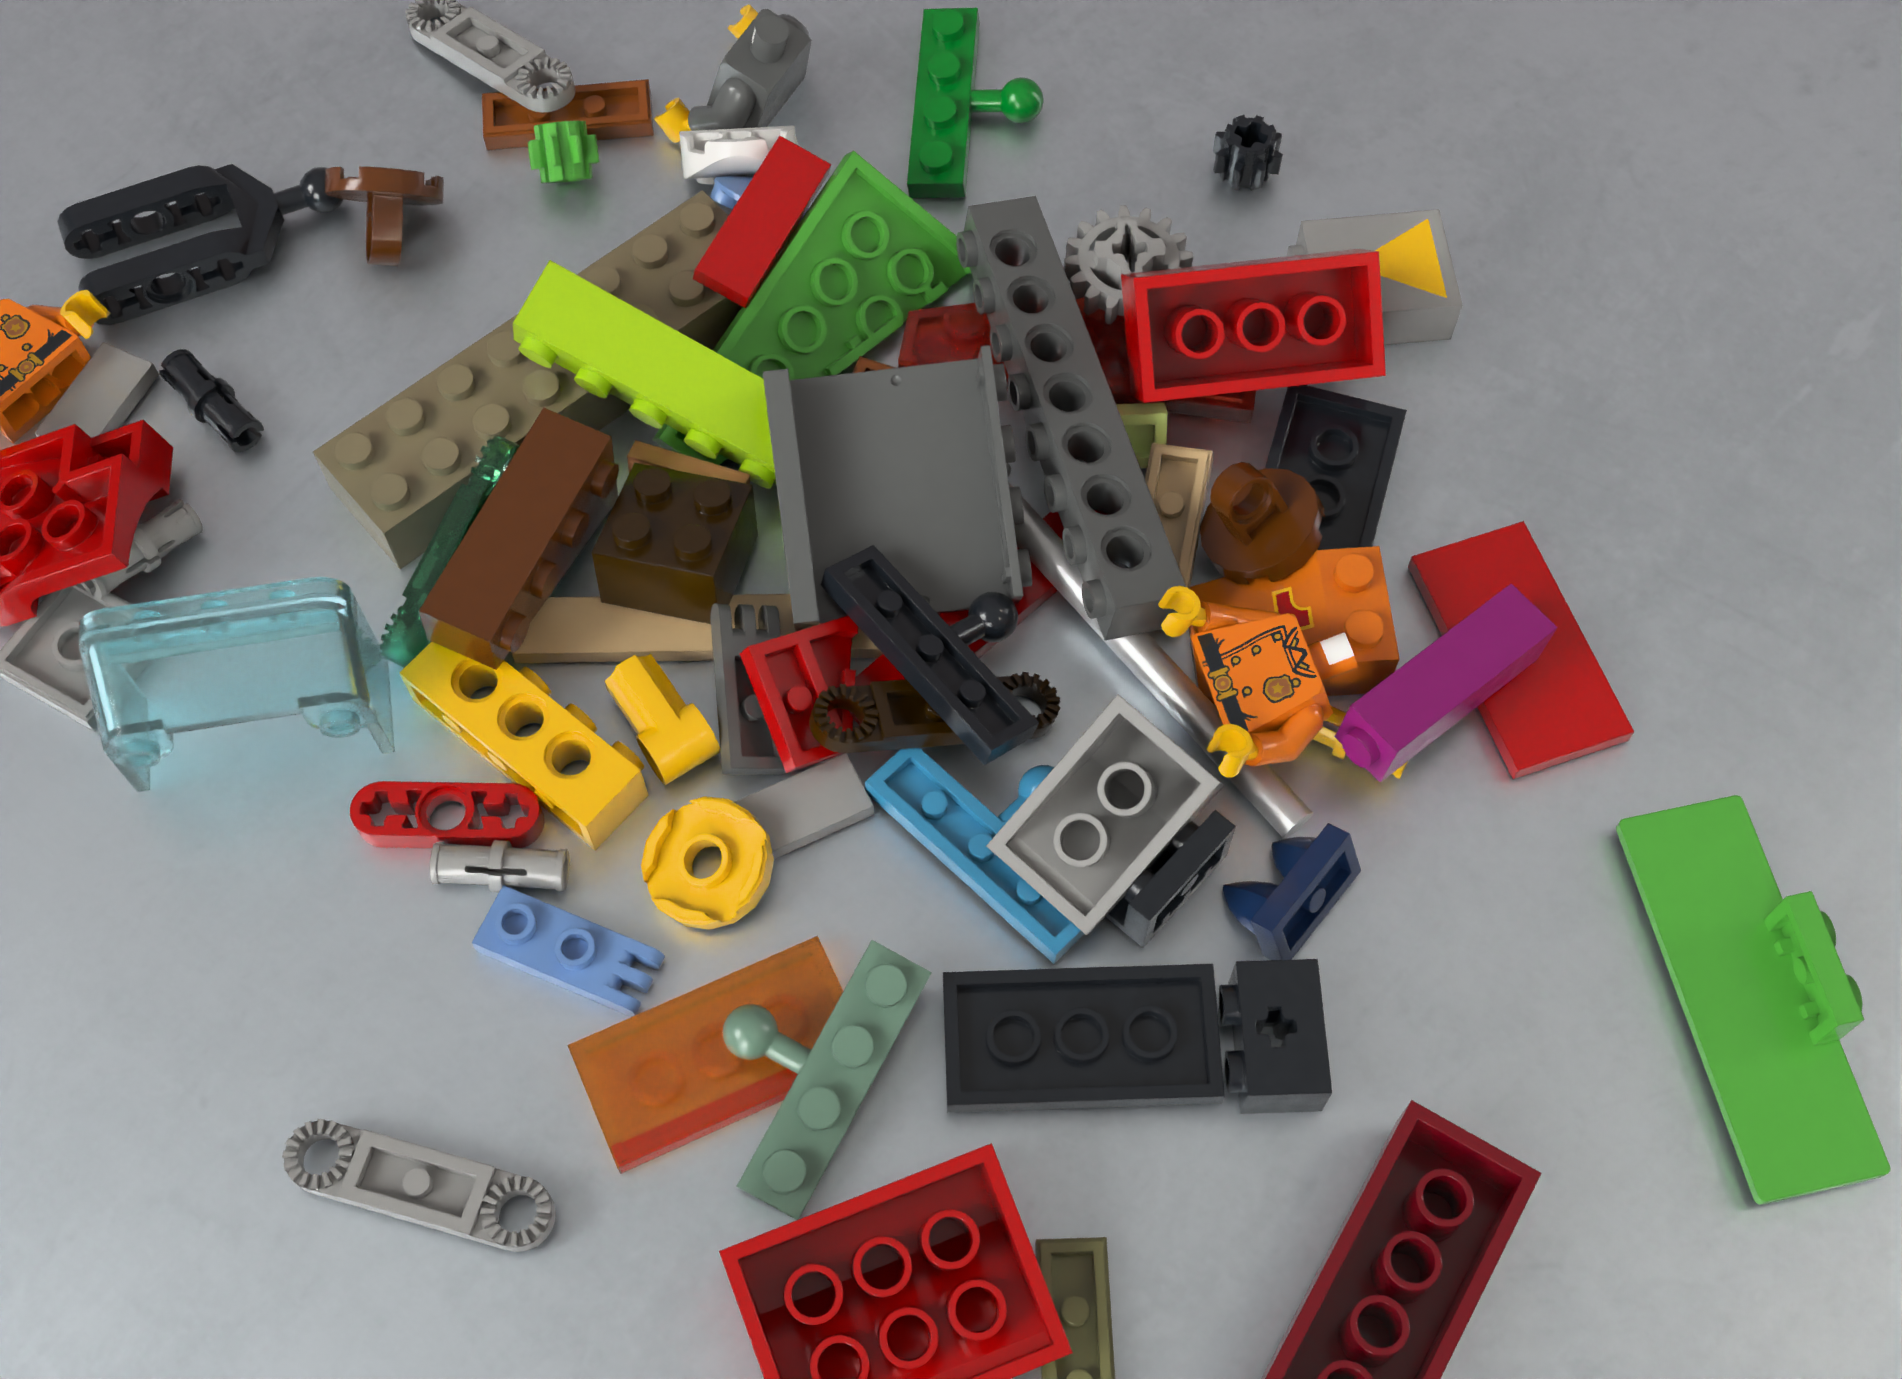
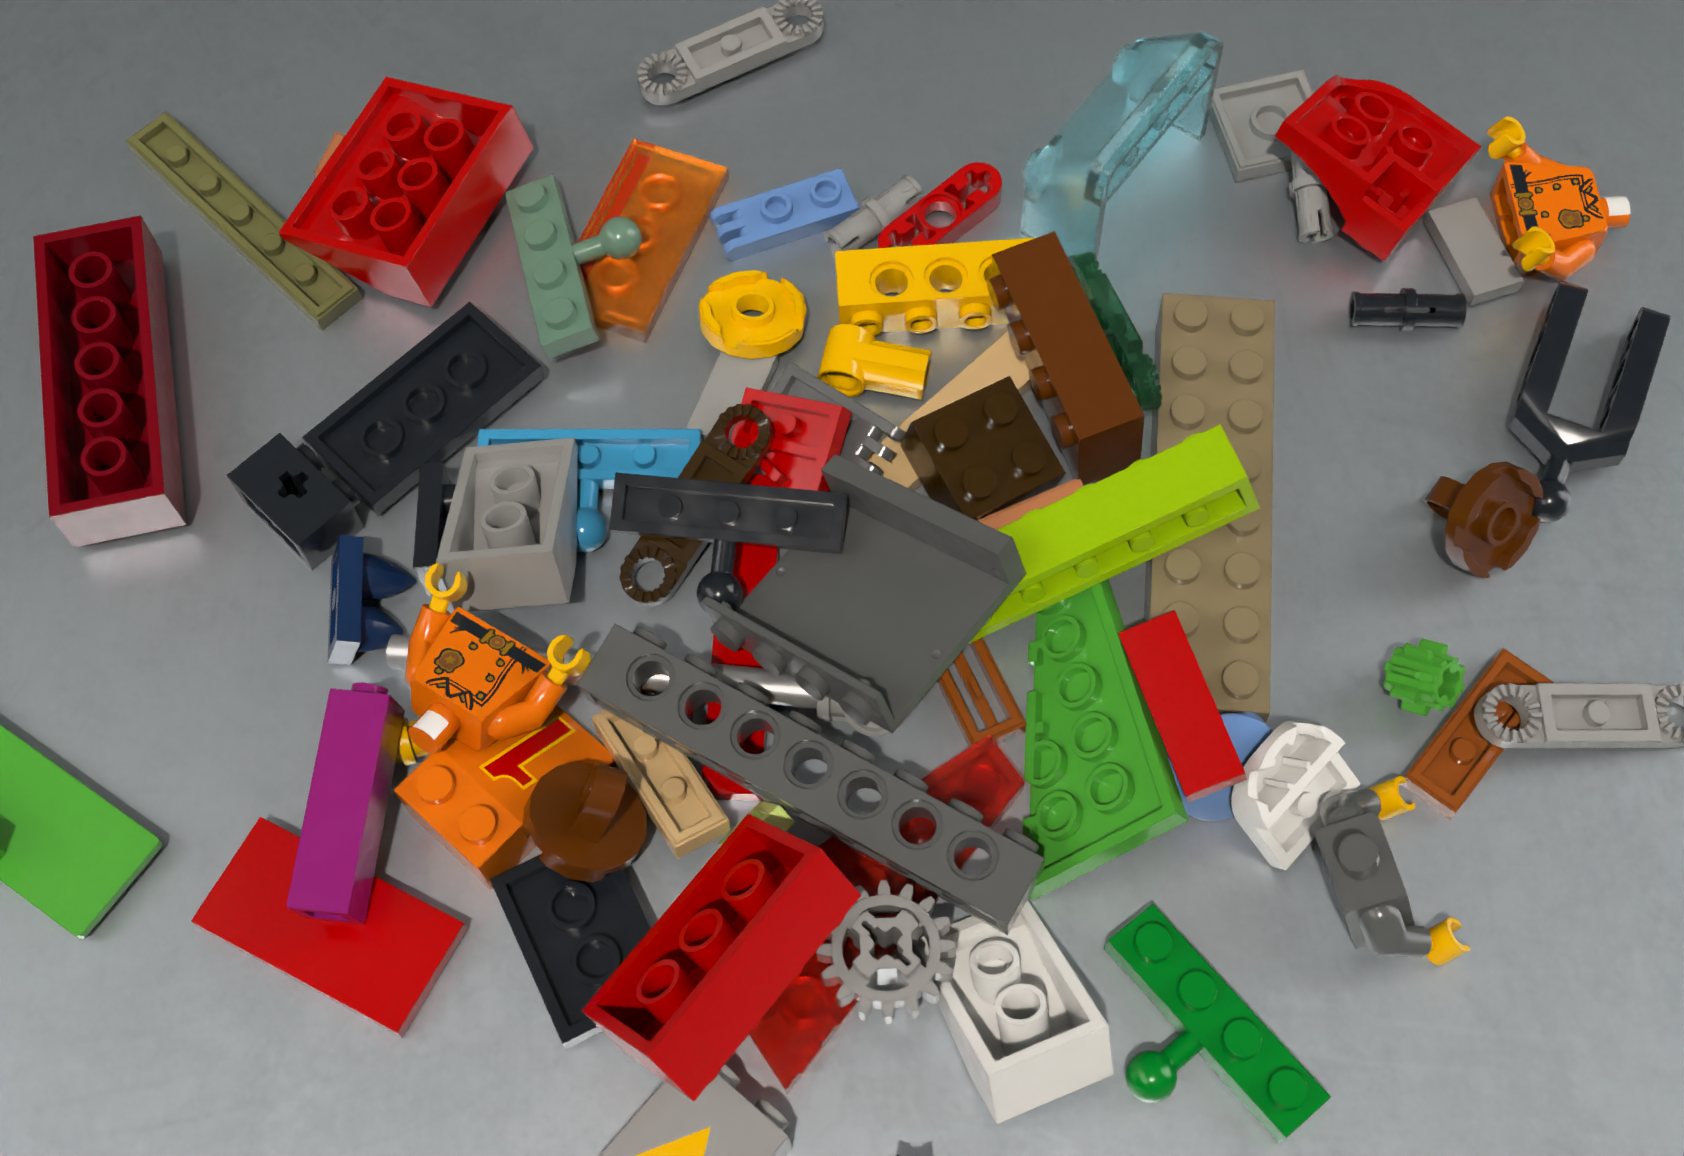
camera: 140 degrees right, 0 degrees up
none -> white slope [913,899,1114,1124]

